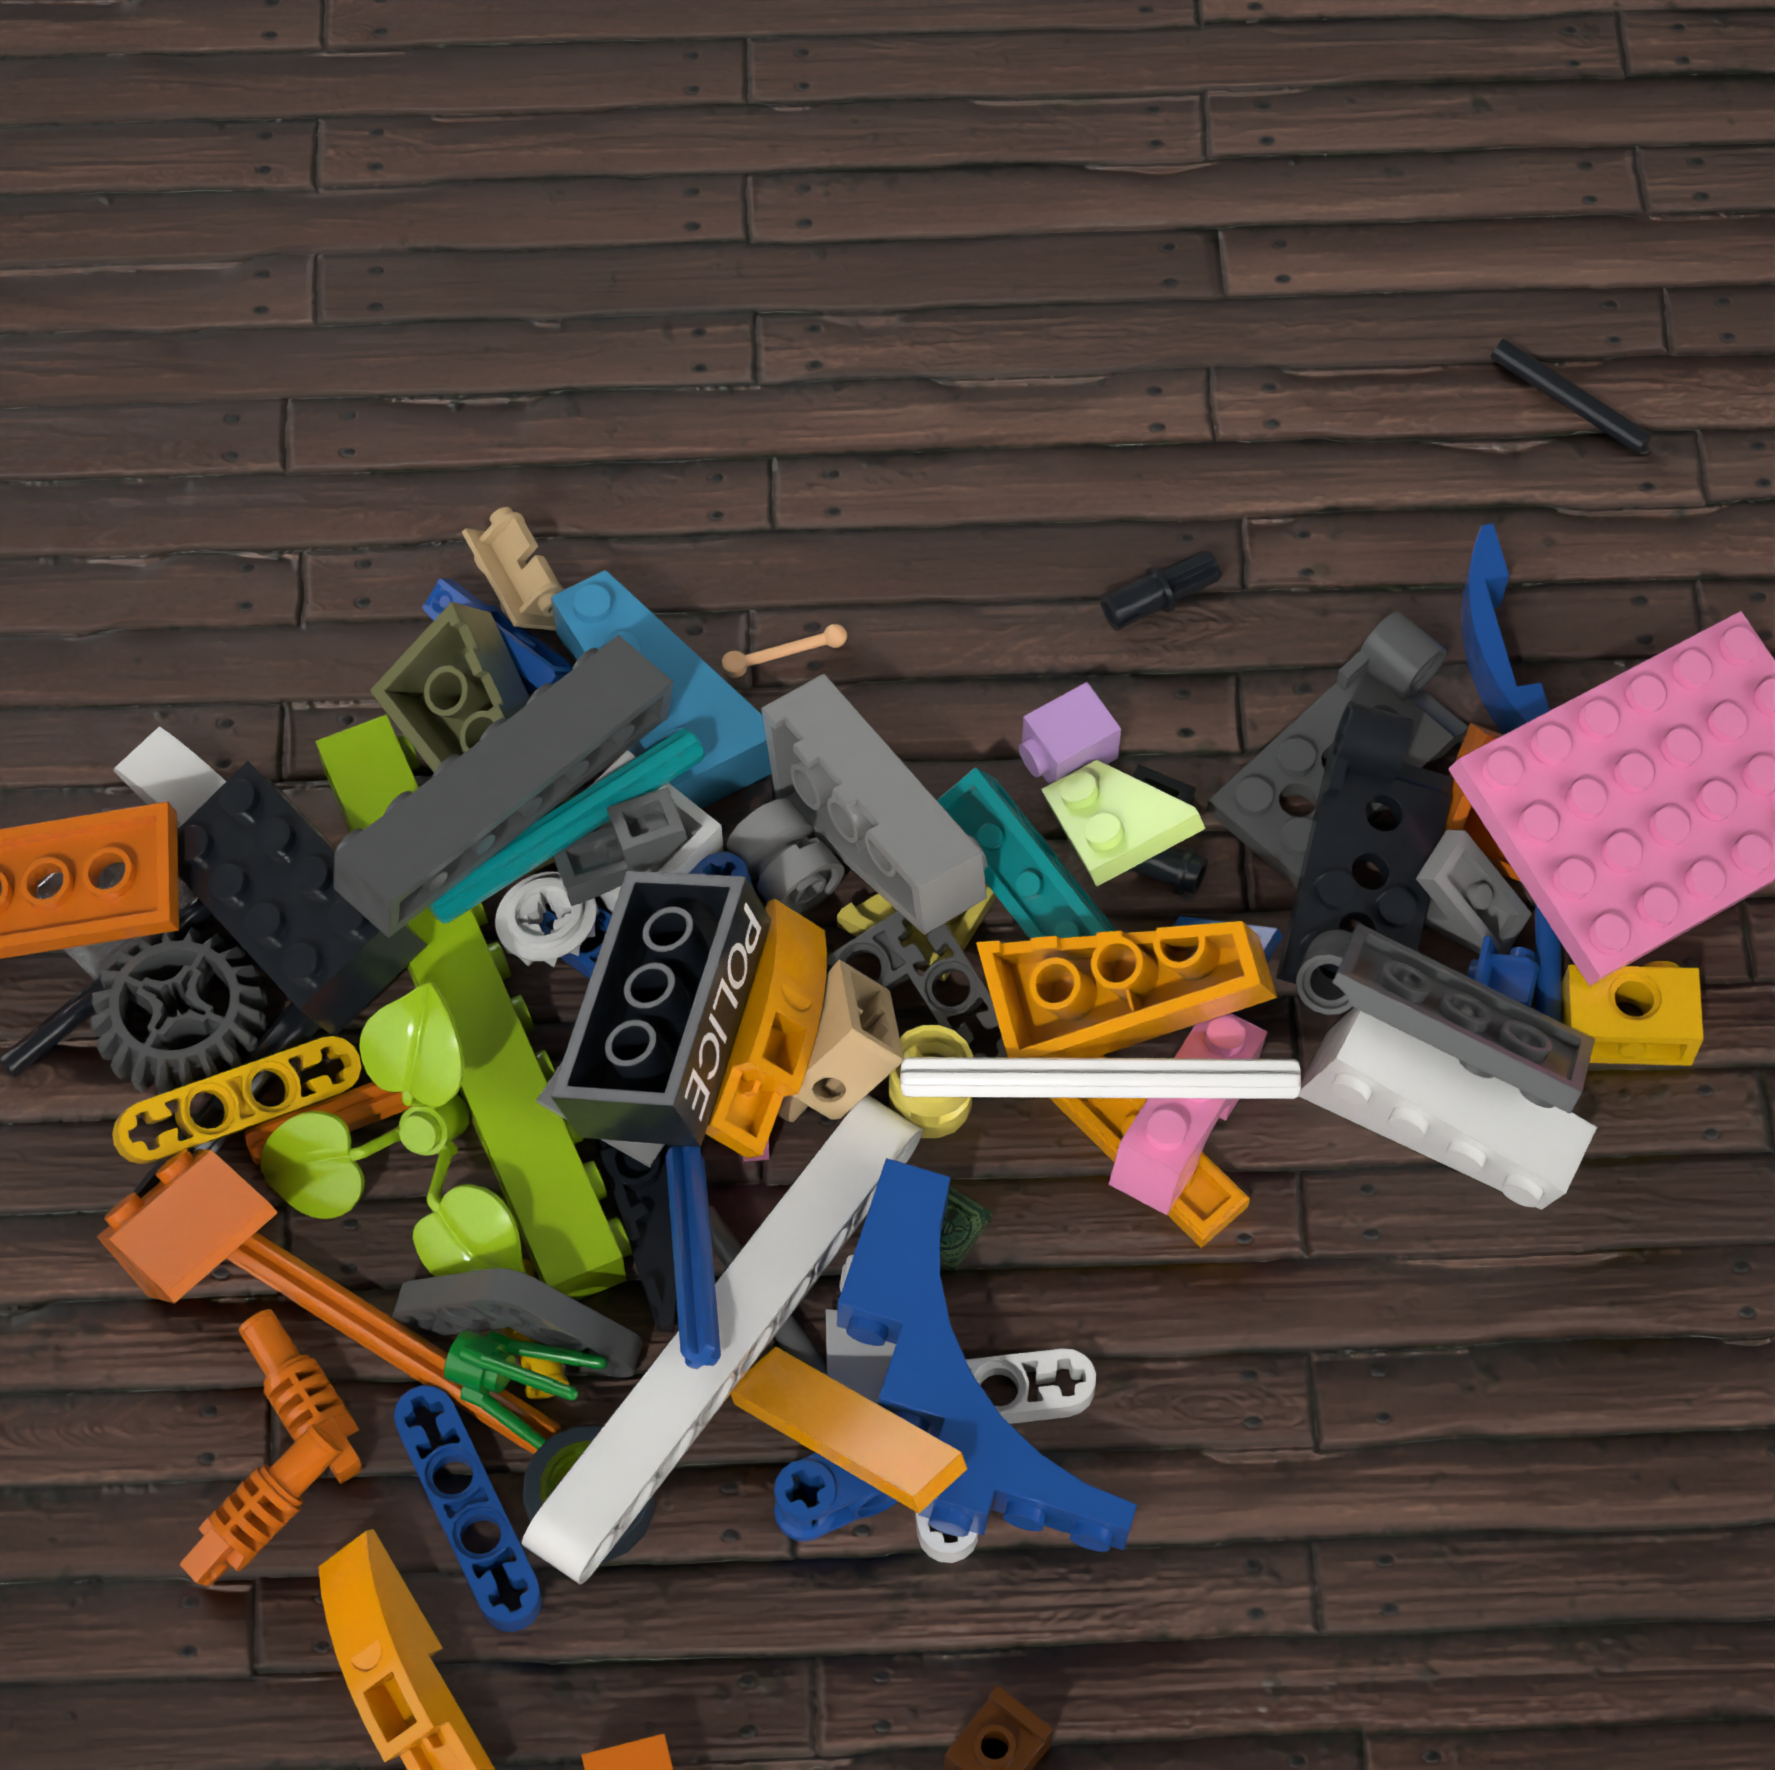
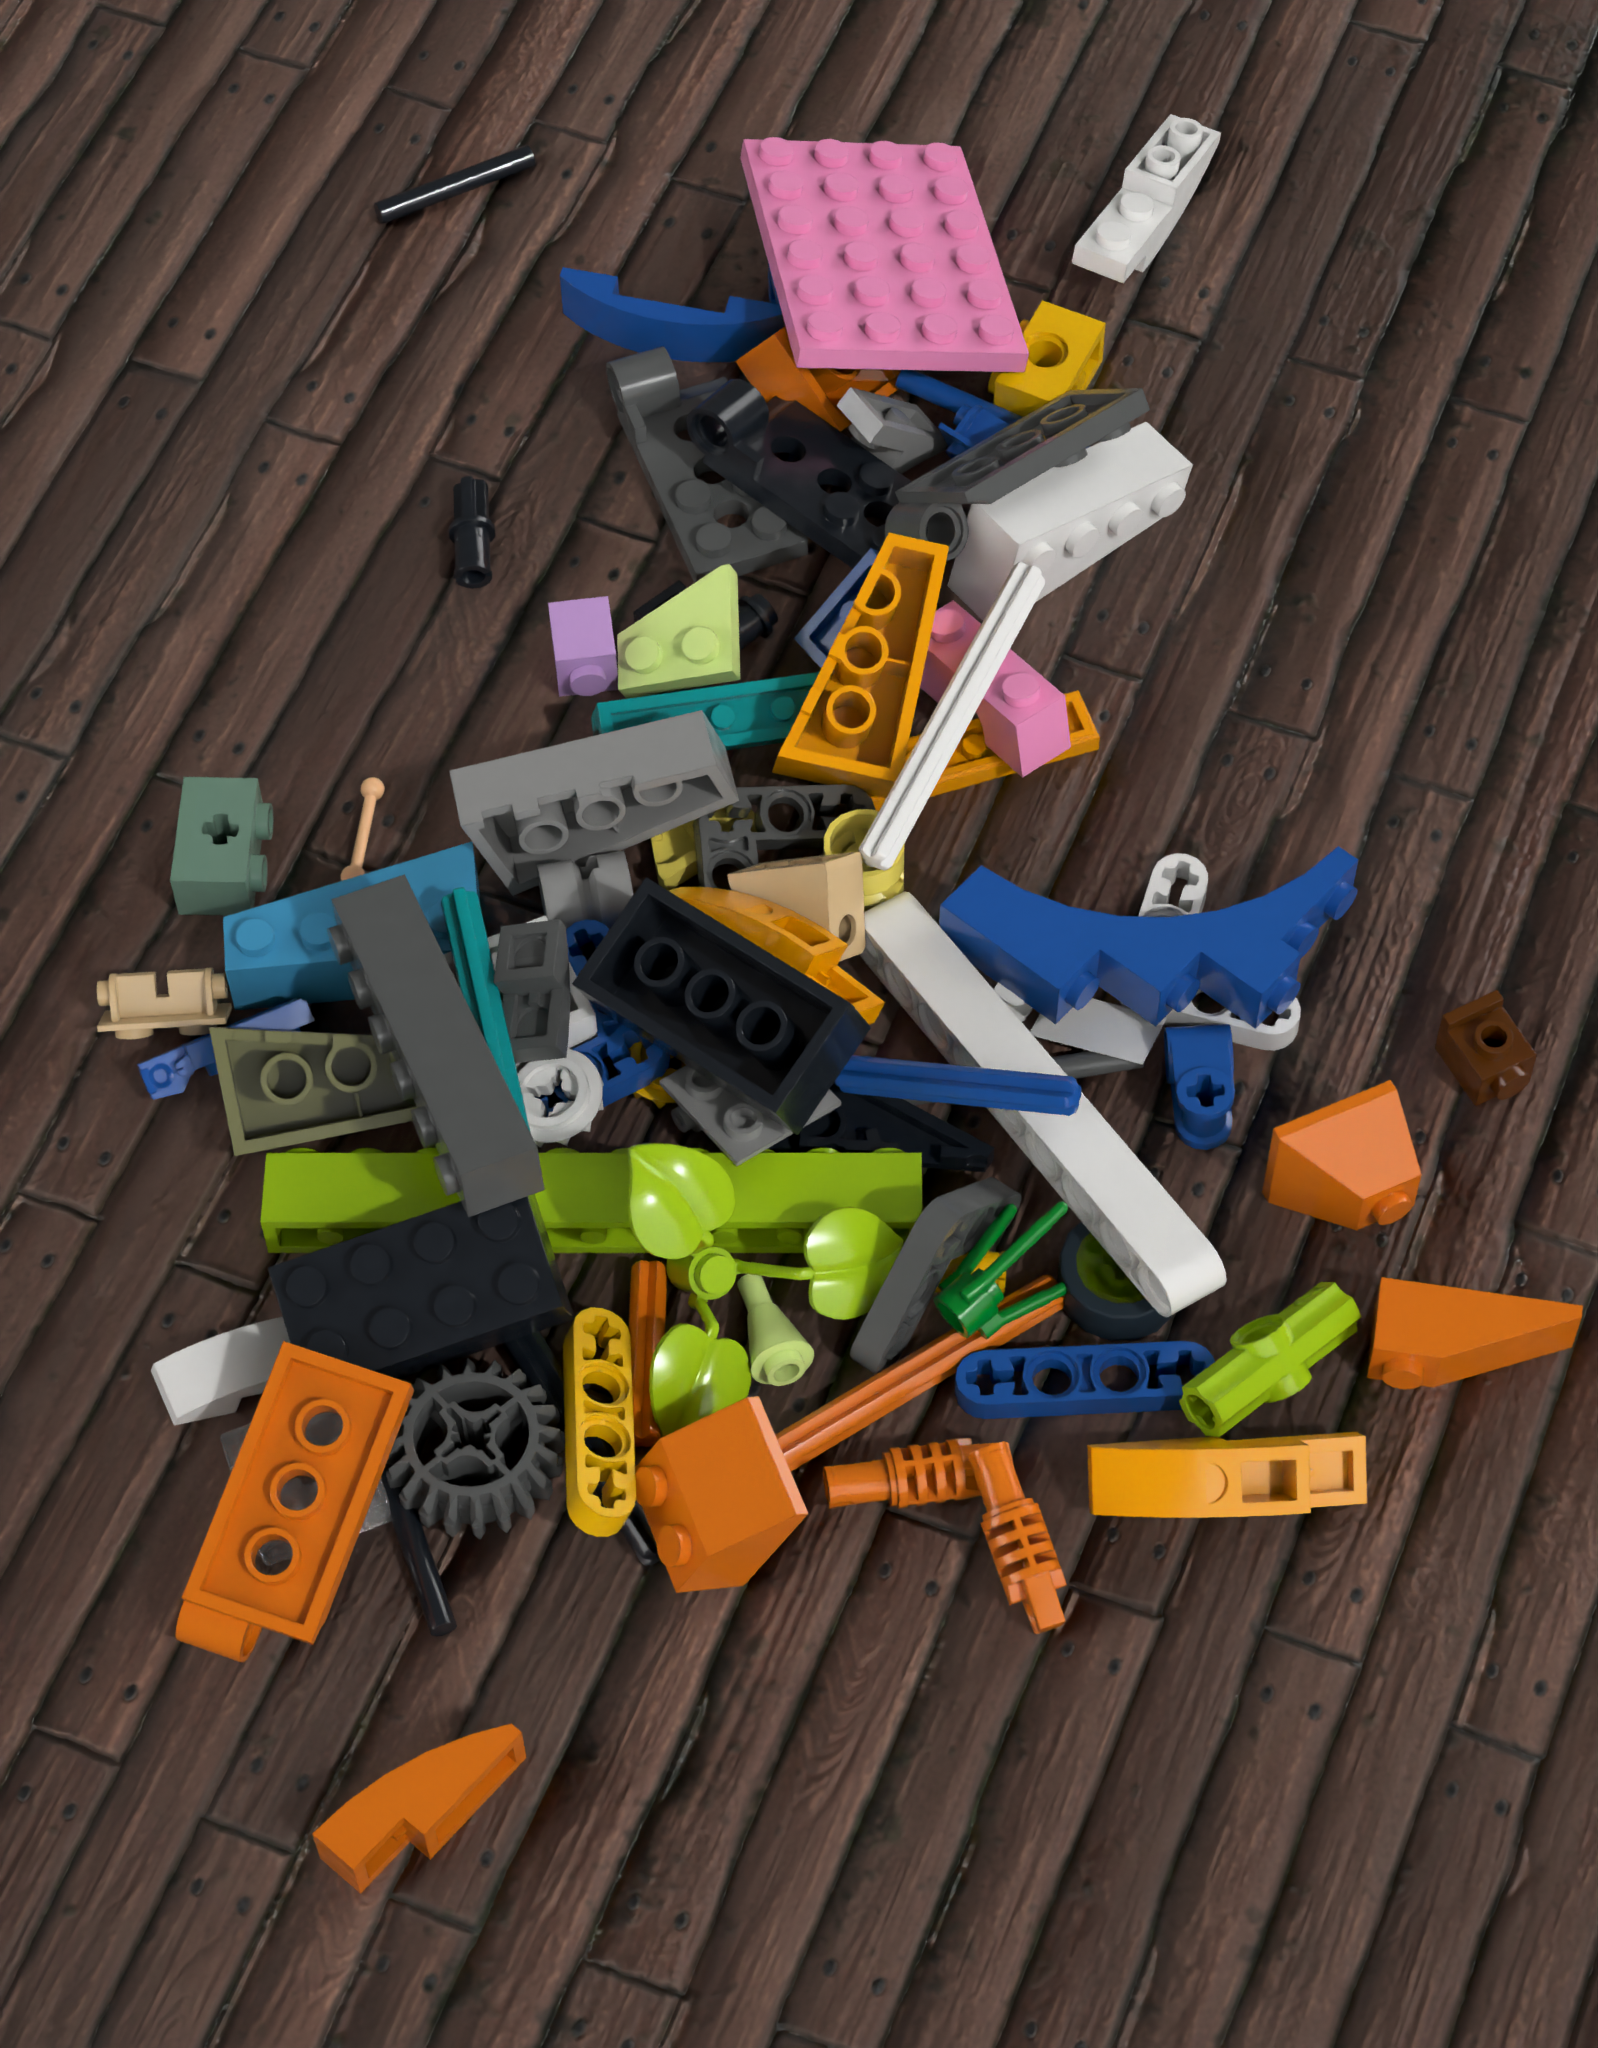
camera: 65 degrees left, 5 degrees down
light orange tile [730,1346,967,1513] -> none
none -> sand green brick [170,777,274,916]
none -> yellowish green cone [737,1274,814,1386]
none -> lime piece [1179,1282,1361,1437]
none -> orange slope [1262,1080,1422,1230]

